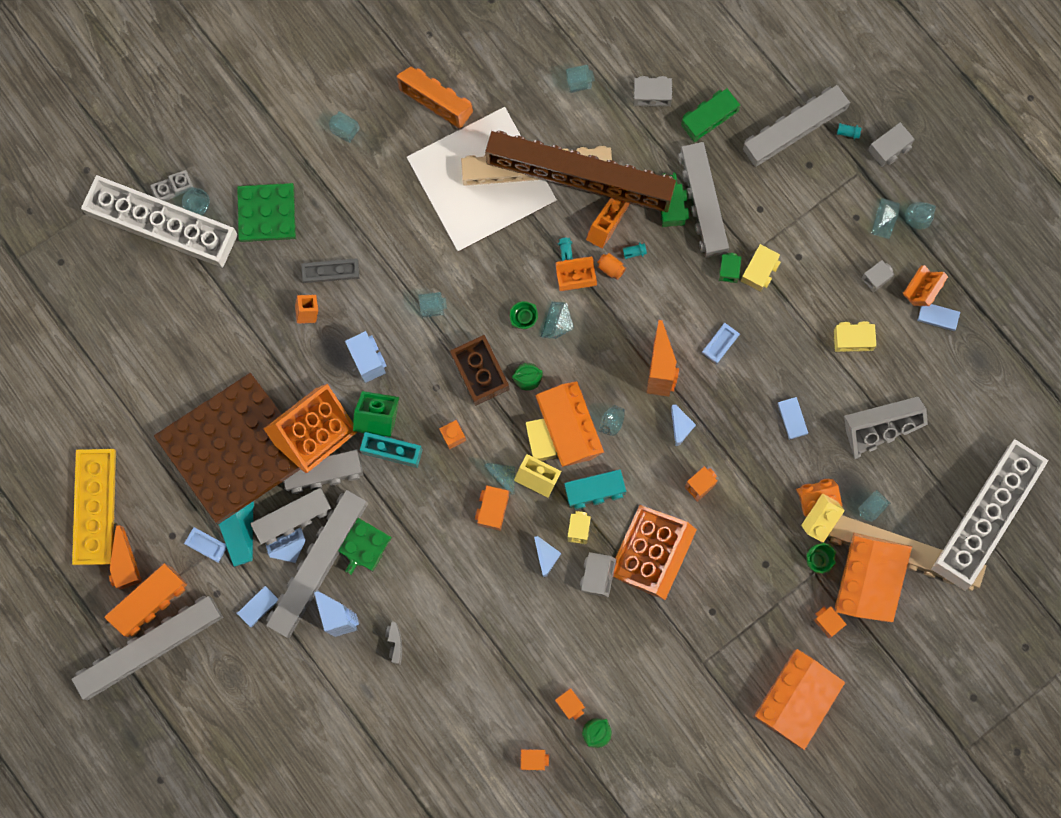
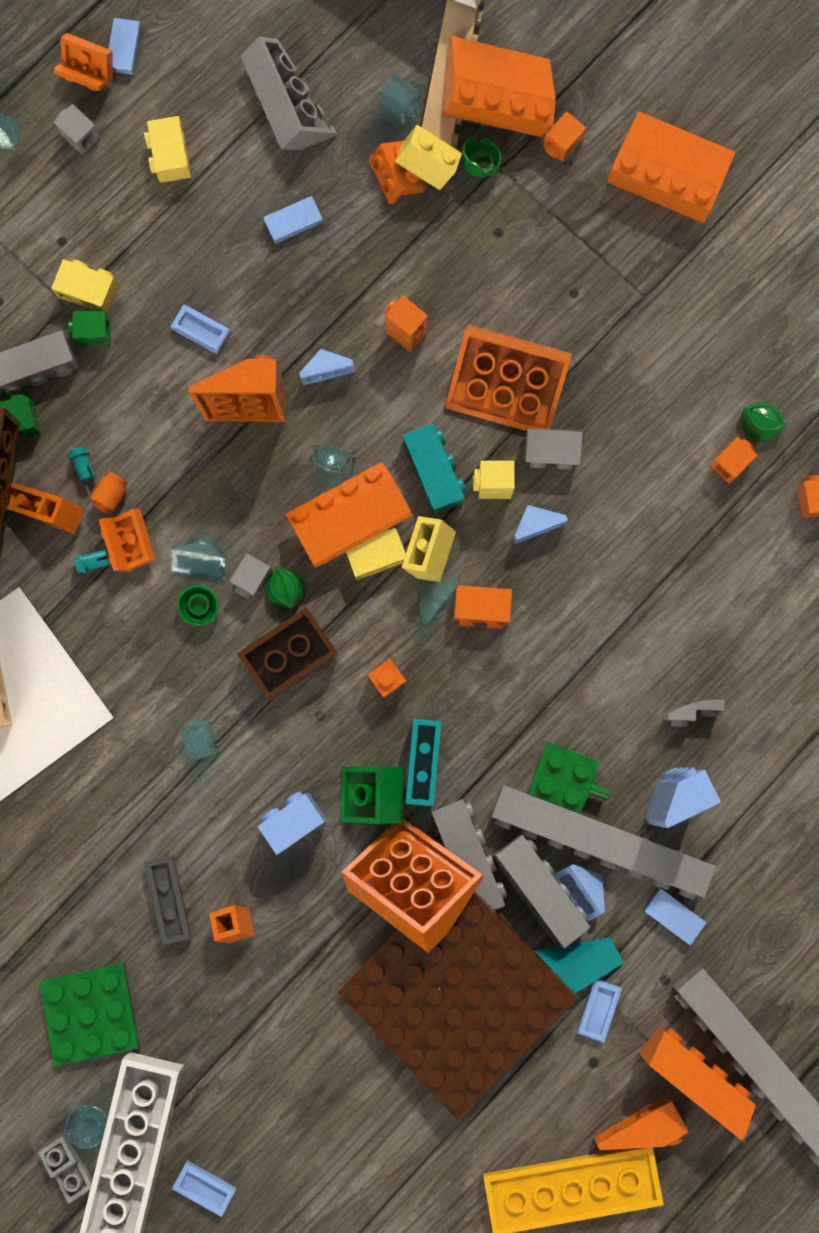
camera: 105 degrees left, 5 degrees up
none -> light blue tile [172,1160,237,1217]
none -> light grey brick [230,553,273,599]

